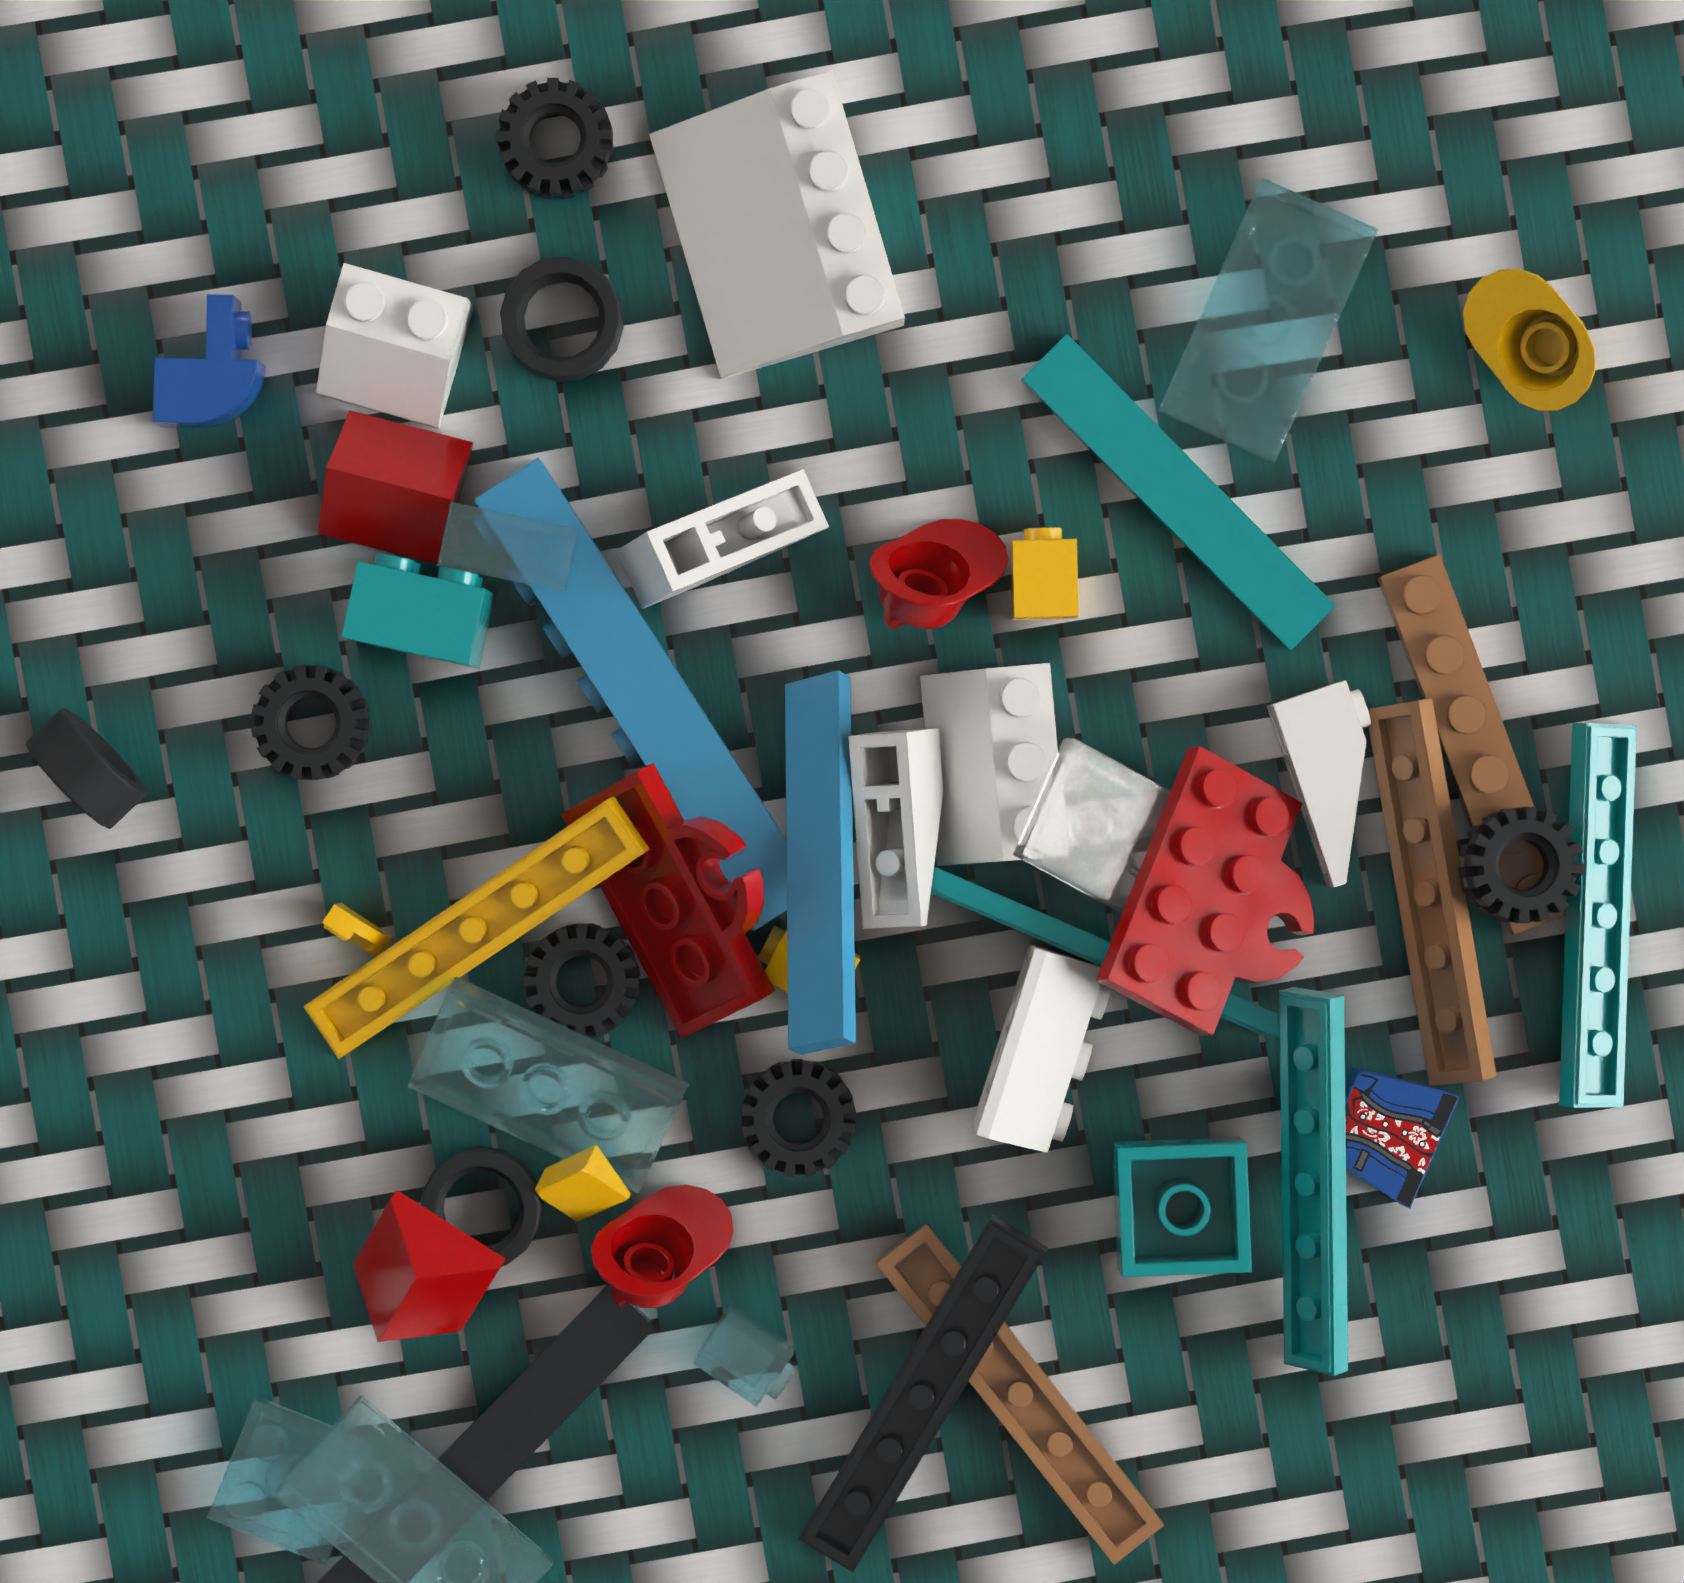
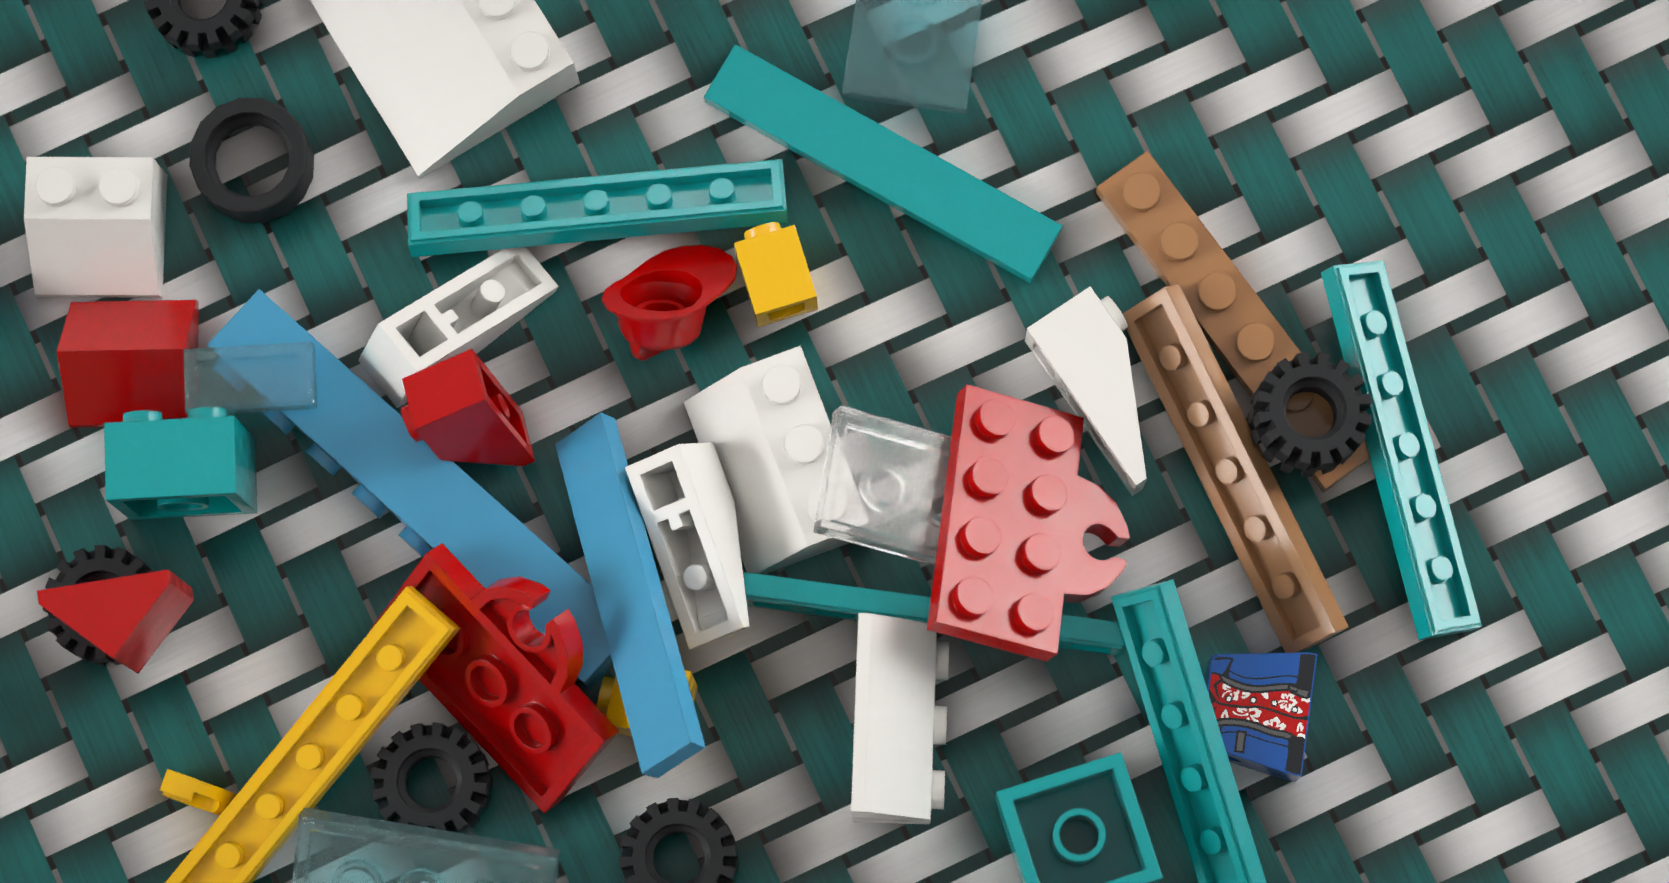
camera: 10 degrees left, 10 degrees down
none -> red slope [37,569,194,674]
none -> red slope [401,349,535,466]
none -> teal tile [407,159,788,257]

